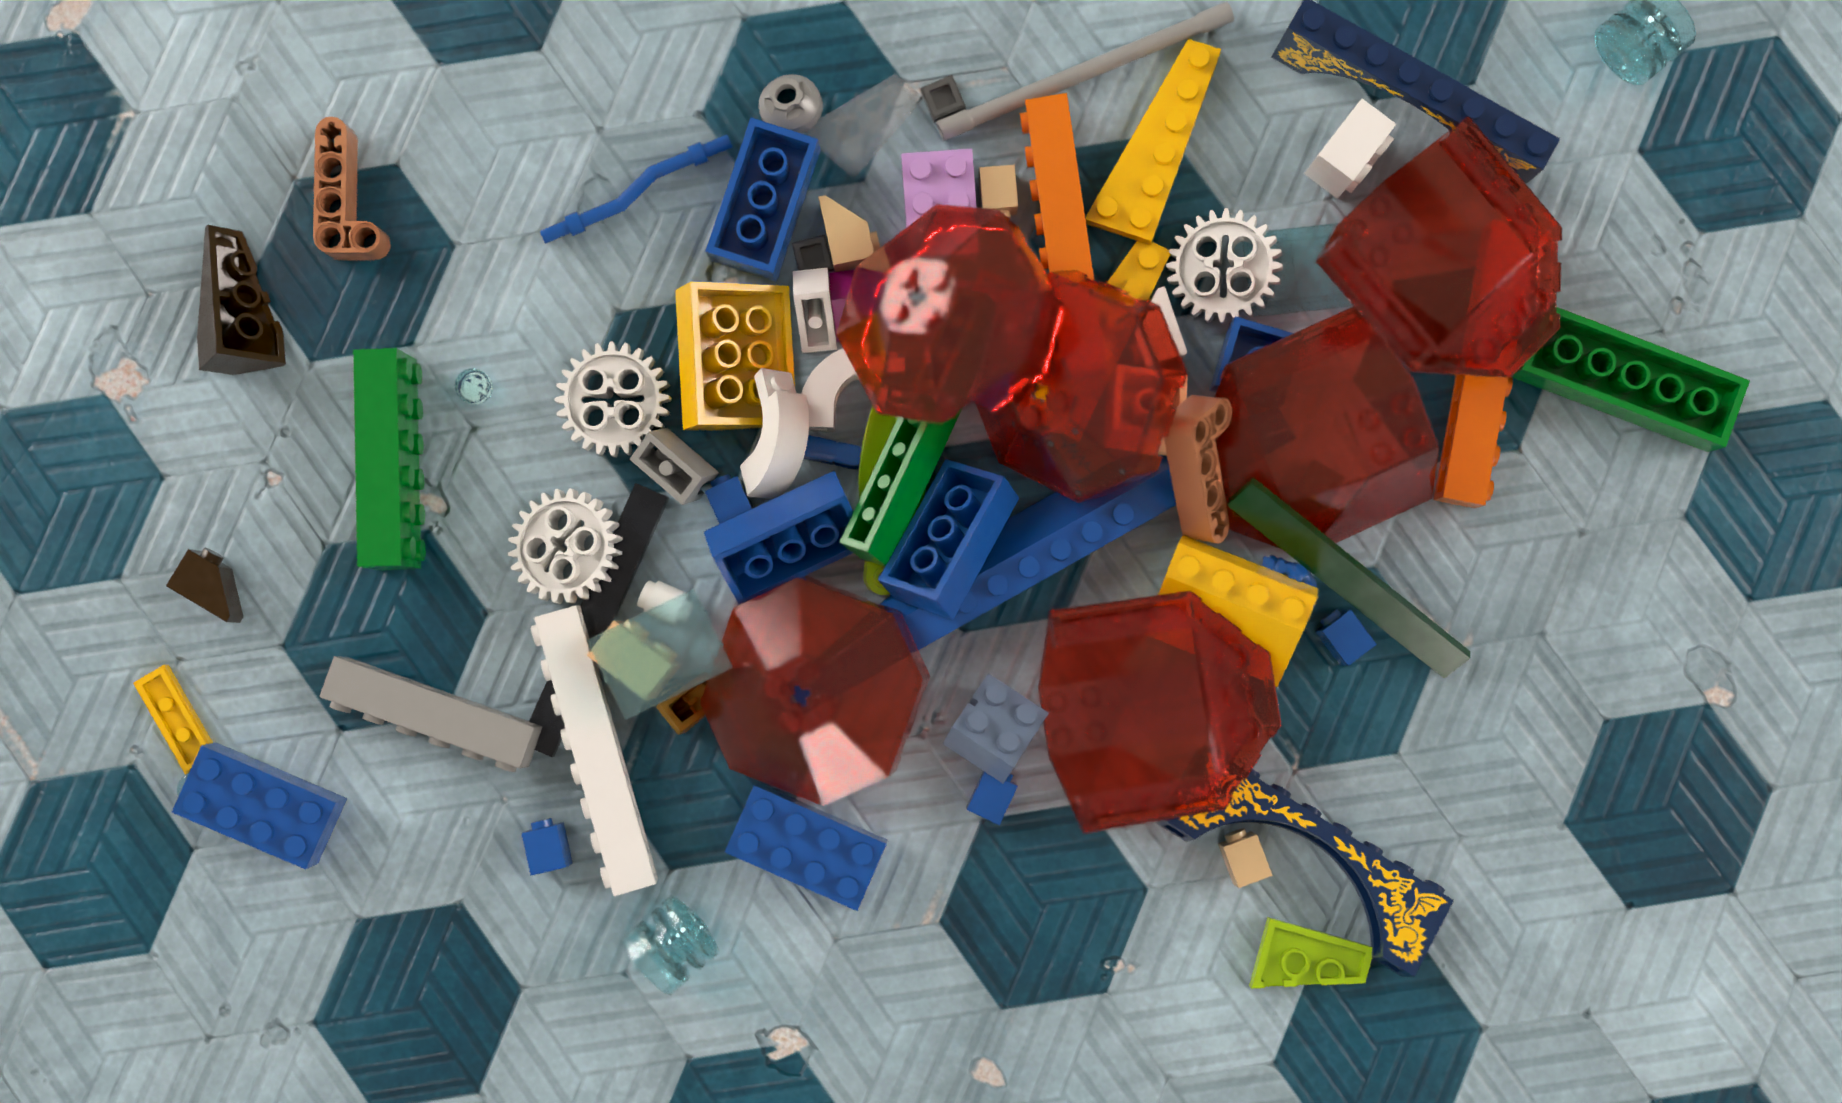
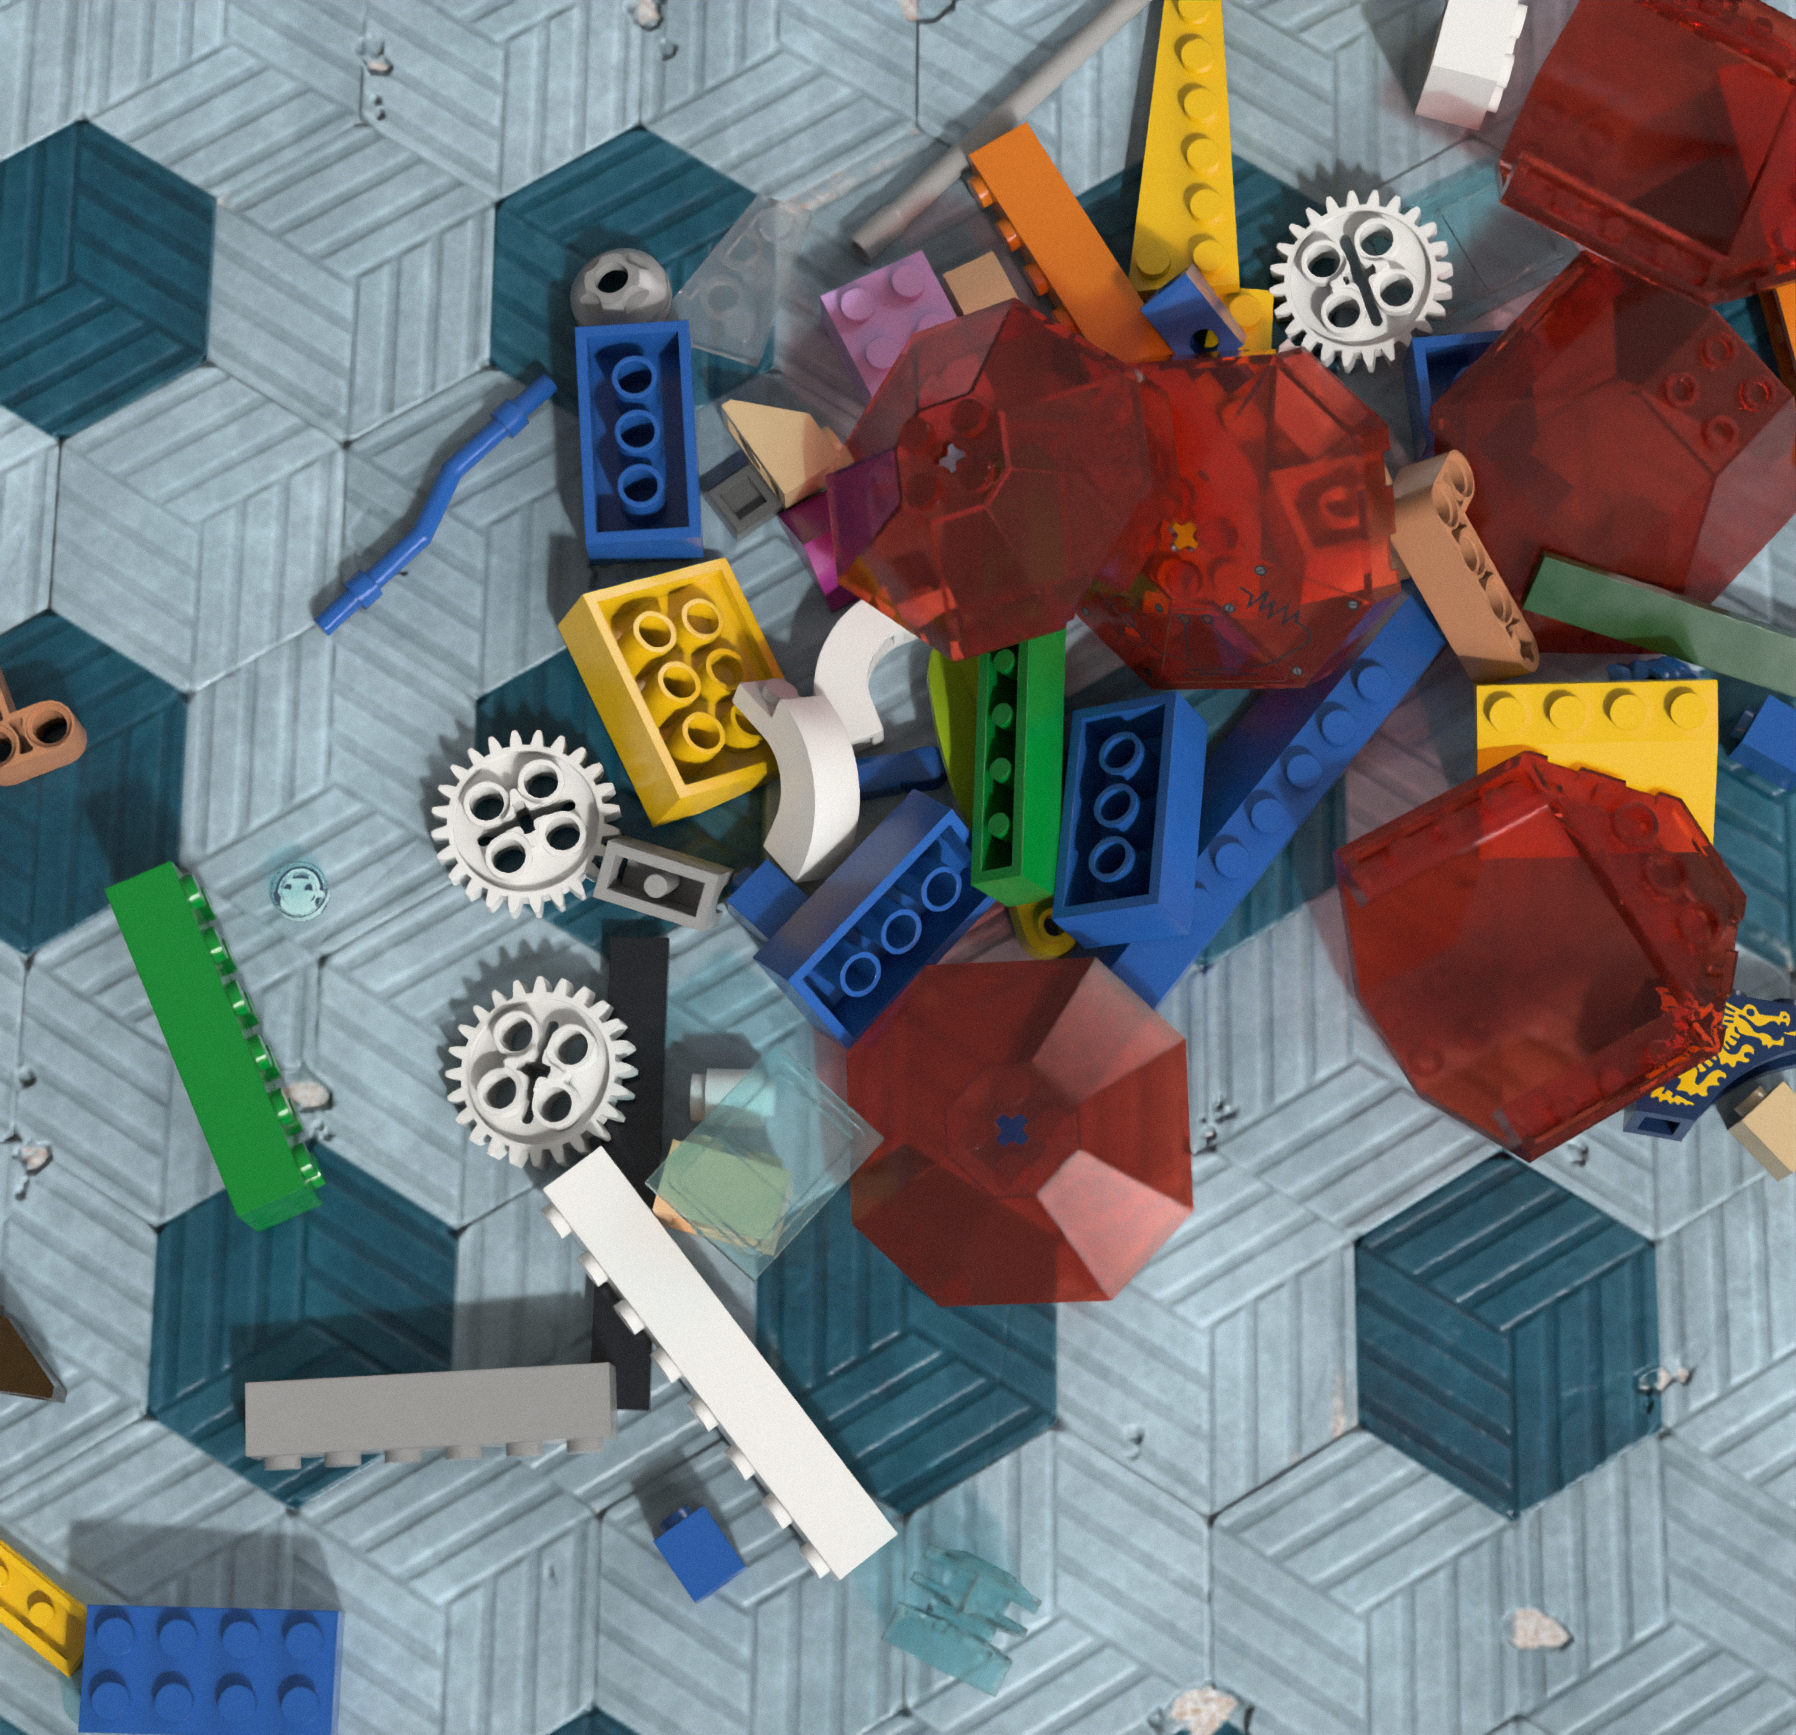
camera: 30 degrees left, 10 degrees down
pearl gold slope [656,671,727,735] -> none
blue brick [725,782,888,911] -> none
white slope [792,267,837,353] -> none
dark grey tile [920,75,966,123] -> none
sand blue piece [943,673,1049,784] -> none
blue brick [966,771,1018,826] -> none
none -> blue torso [1140,263,1257,396]

